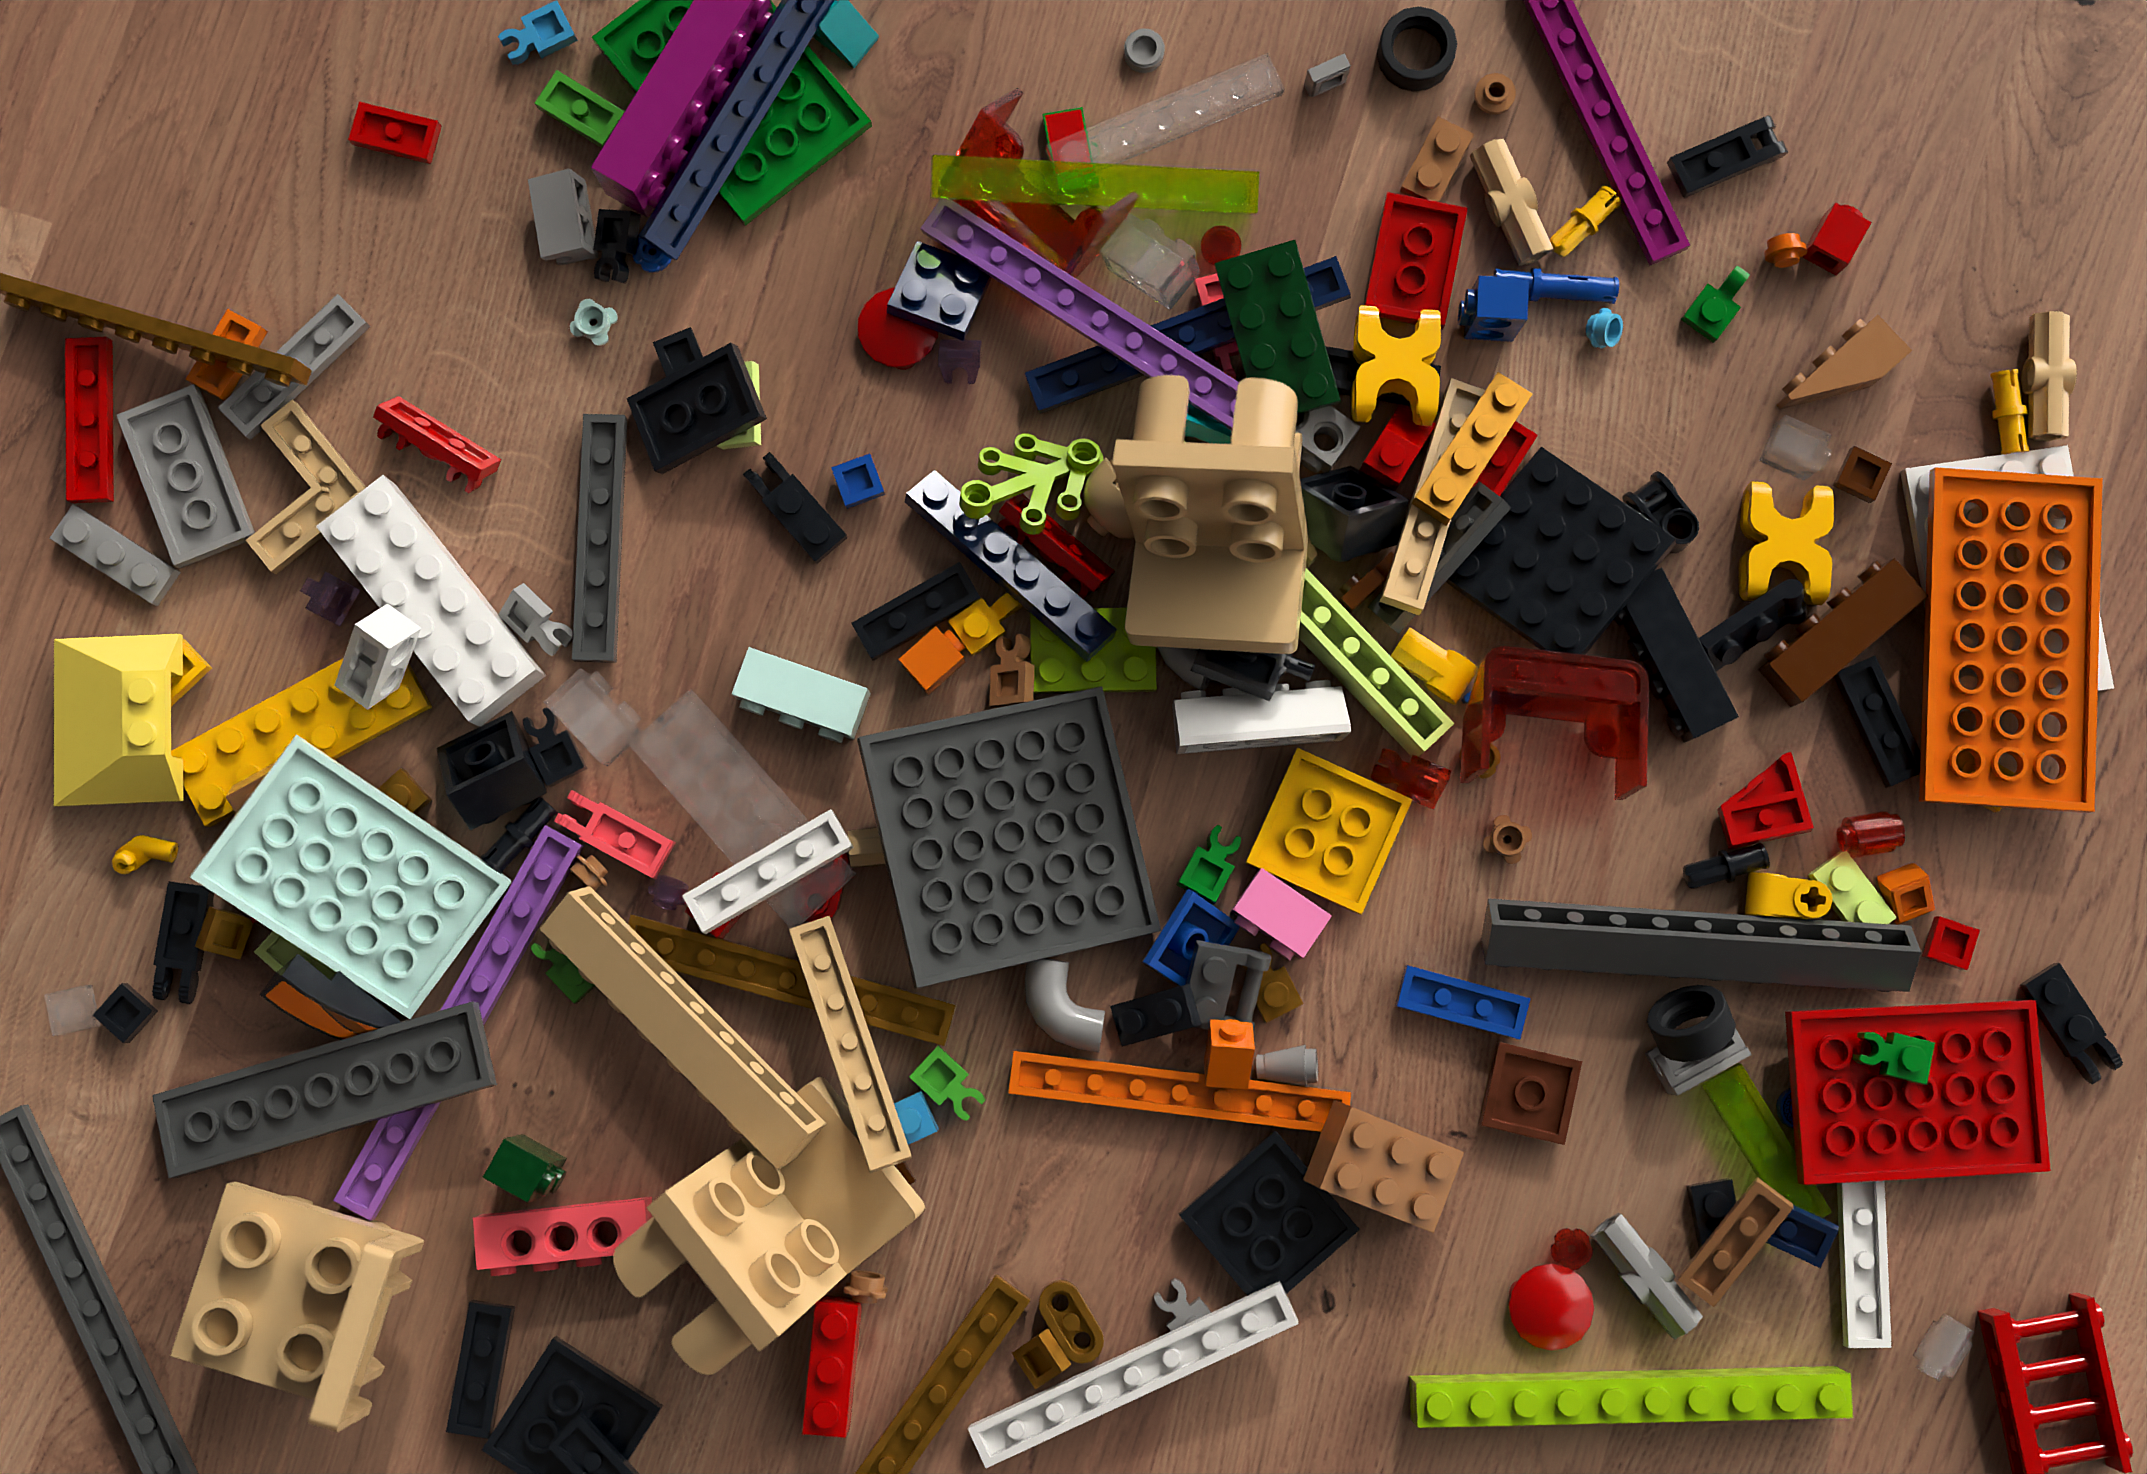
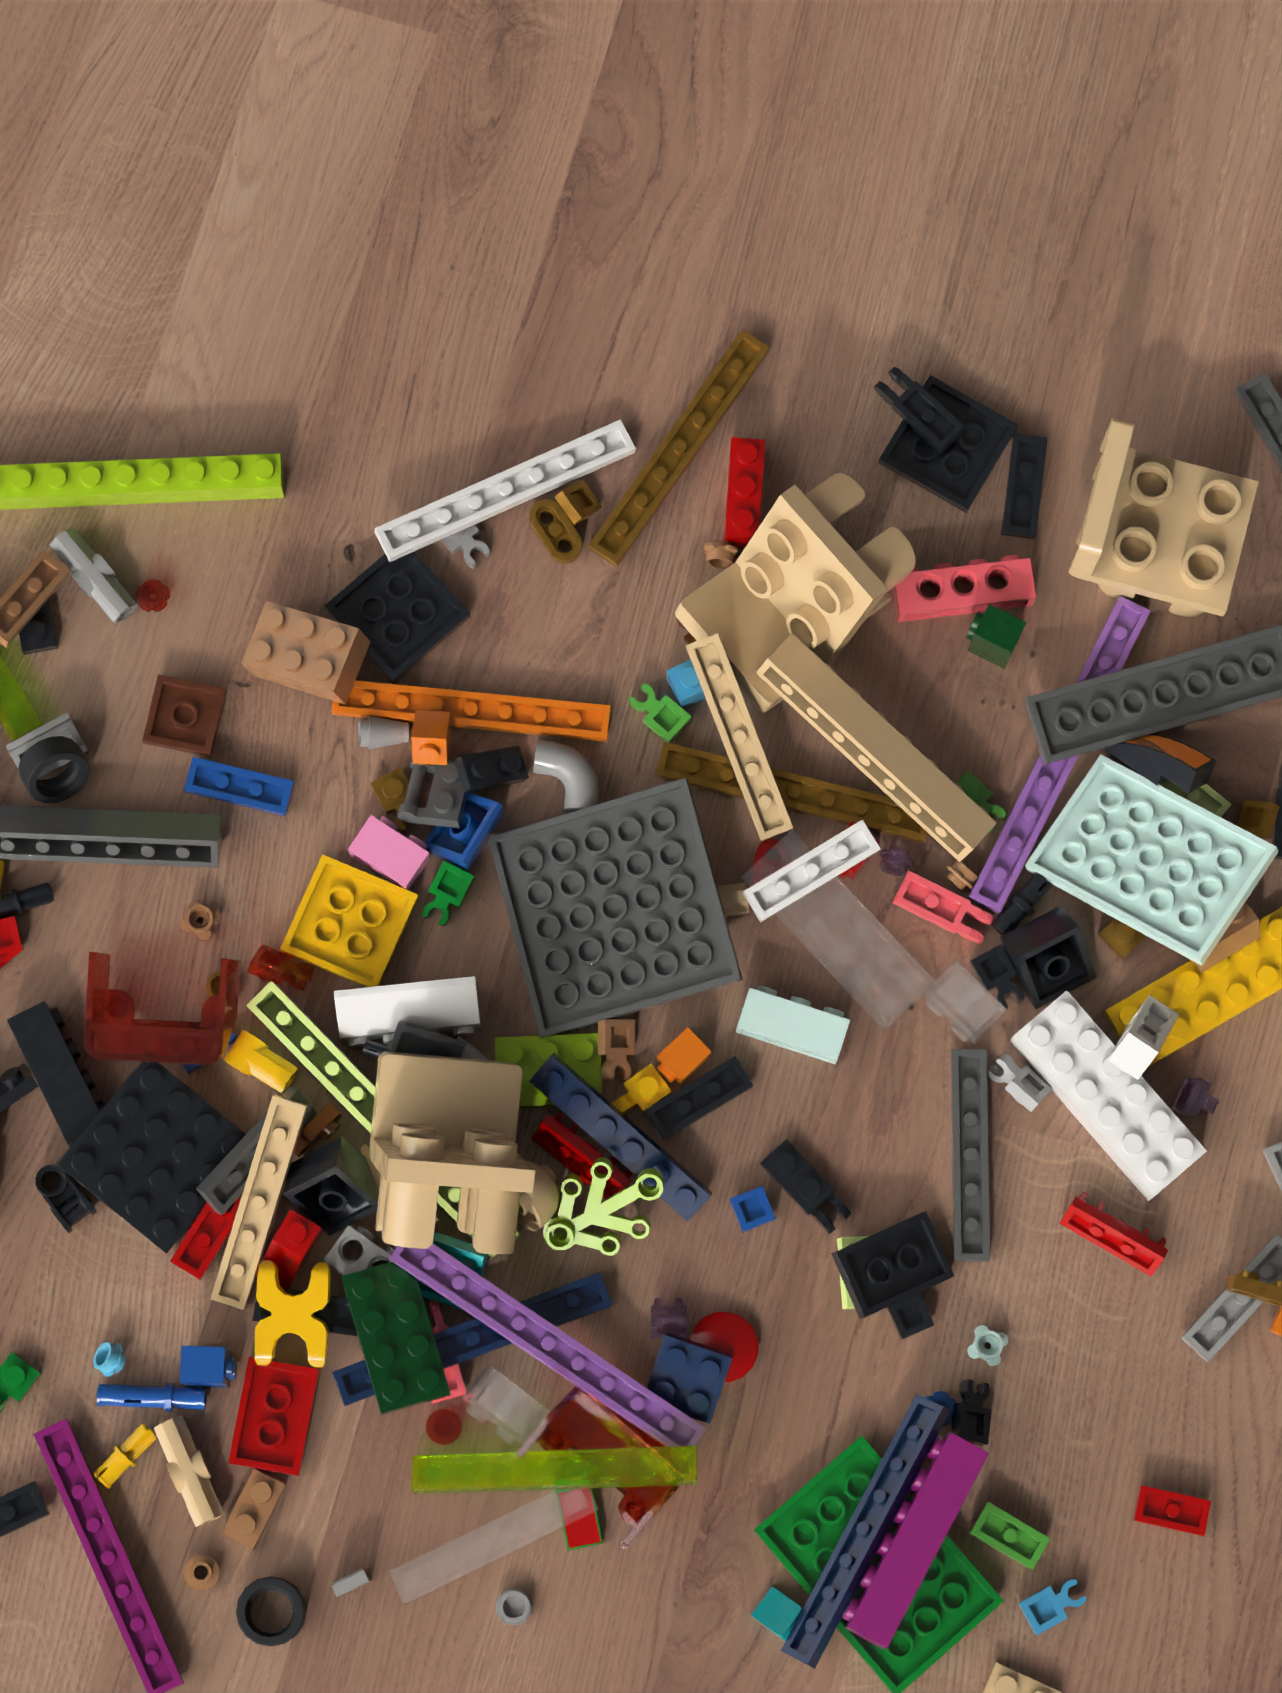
camera: 175 degrees right, 5 degrees down
tan plate [246,399,366,574] -> none
light grey hinge [528,168,599,265] -> none
plate [1411,372,1533,526] -> none
red dish [1509,1264,1594,1351] -> none

